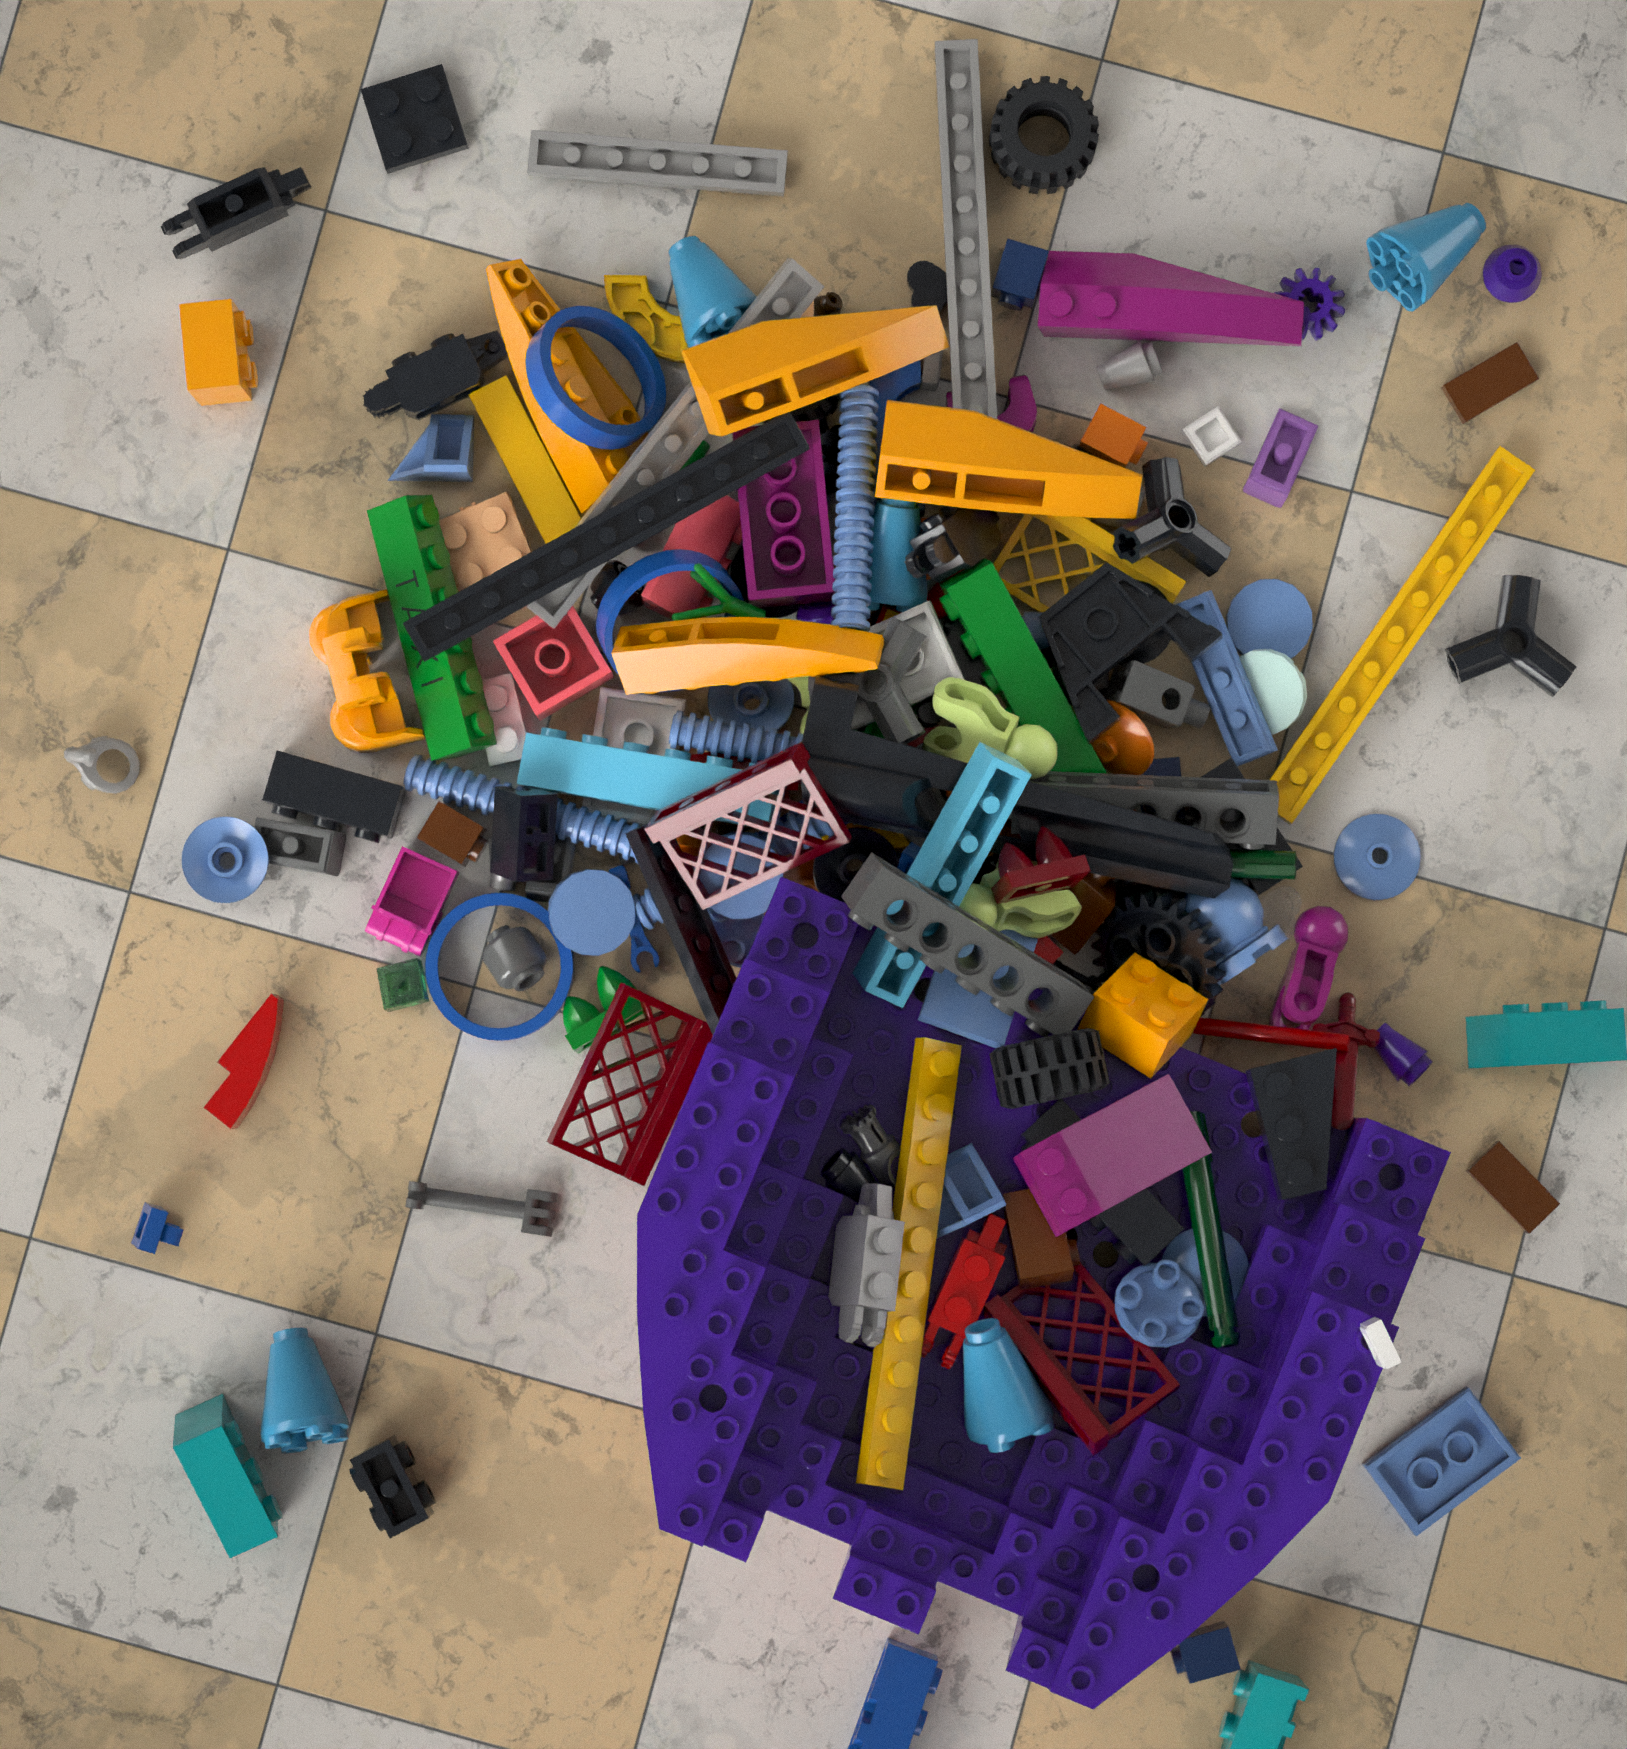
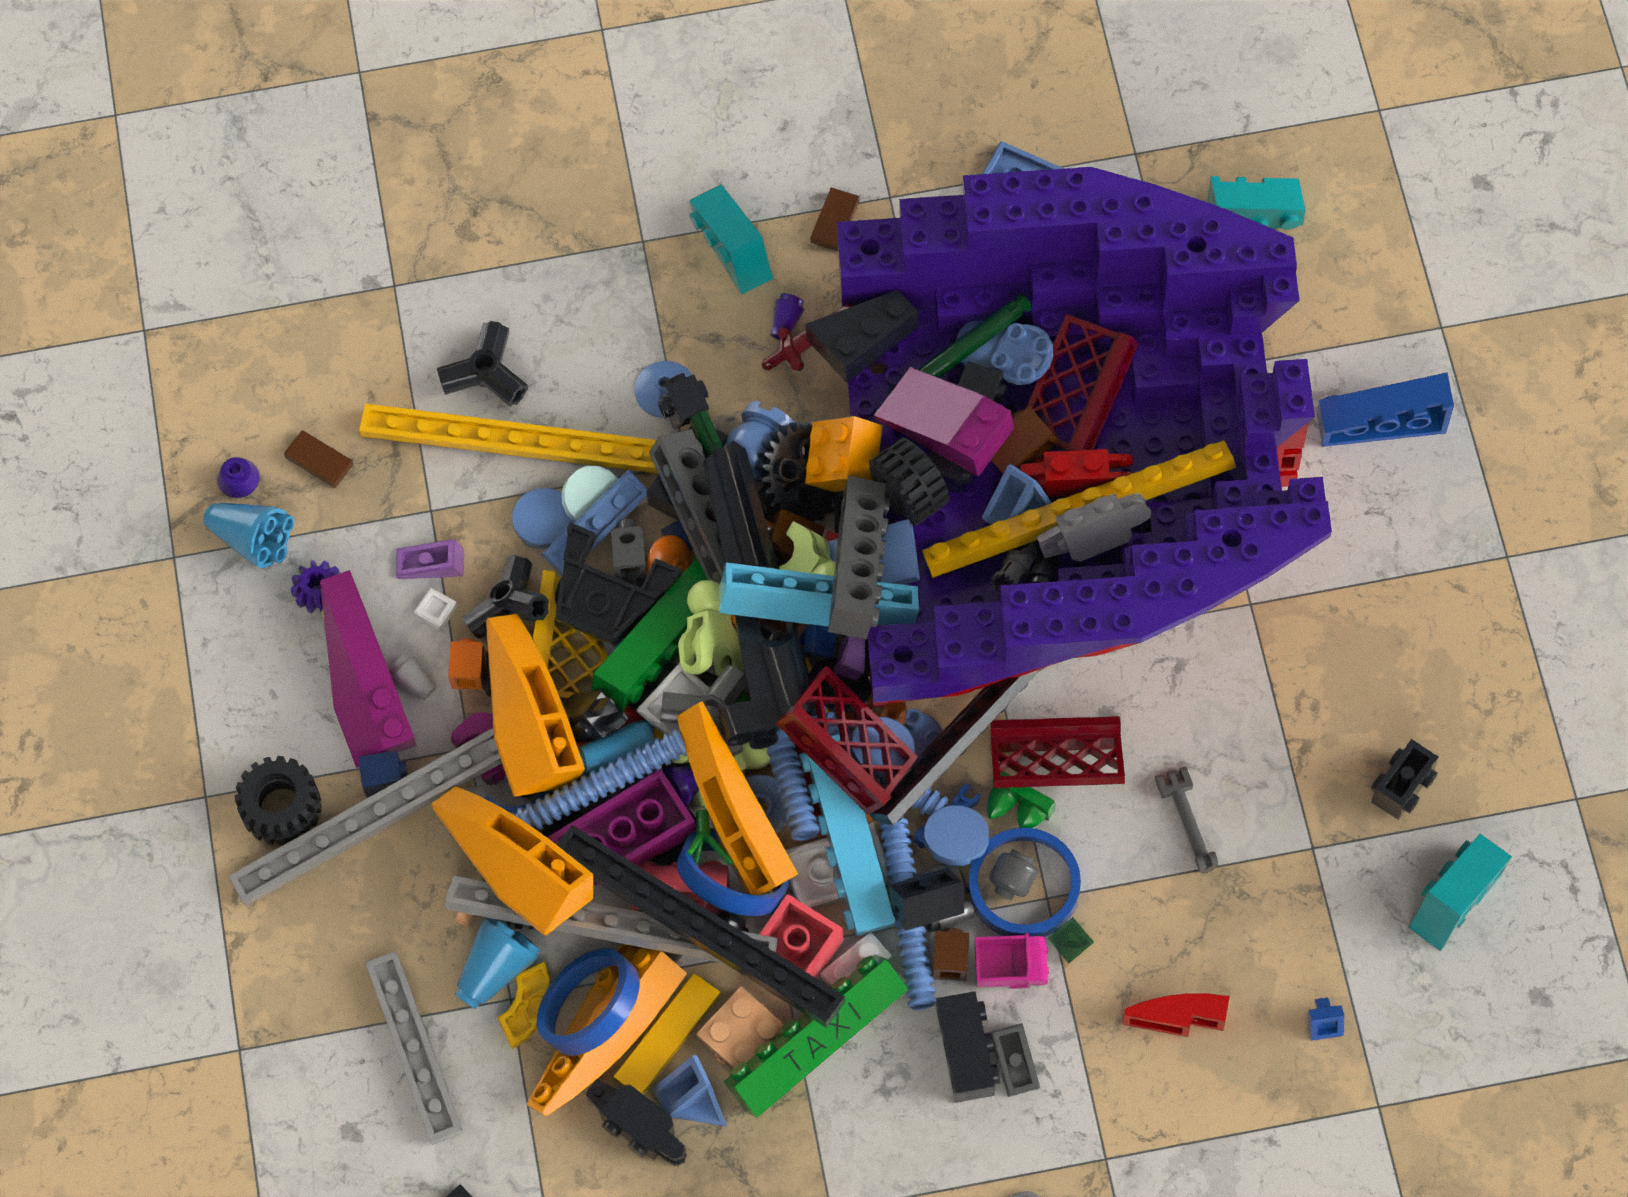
camera: 115 degrees left, 20 degrees down
medium blue dish [182,817,269,903] -> none
dark azure cone [261,1327,349,1454] -> none
light orange piece [309,589,426,753] -> none
black tile [907,261,947,313] -> none
dark azure cone [963,1318,1054,1453] -> none
dark red tile [991,826,1091,904] -> none
red bar [1192,1017,1350,1052] -> none
magenta piece [1269,906,1349,1030] -> none
white tile [1359,1317,1402,1369] -> none
none -> black brick [658,373,709,430]

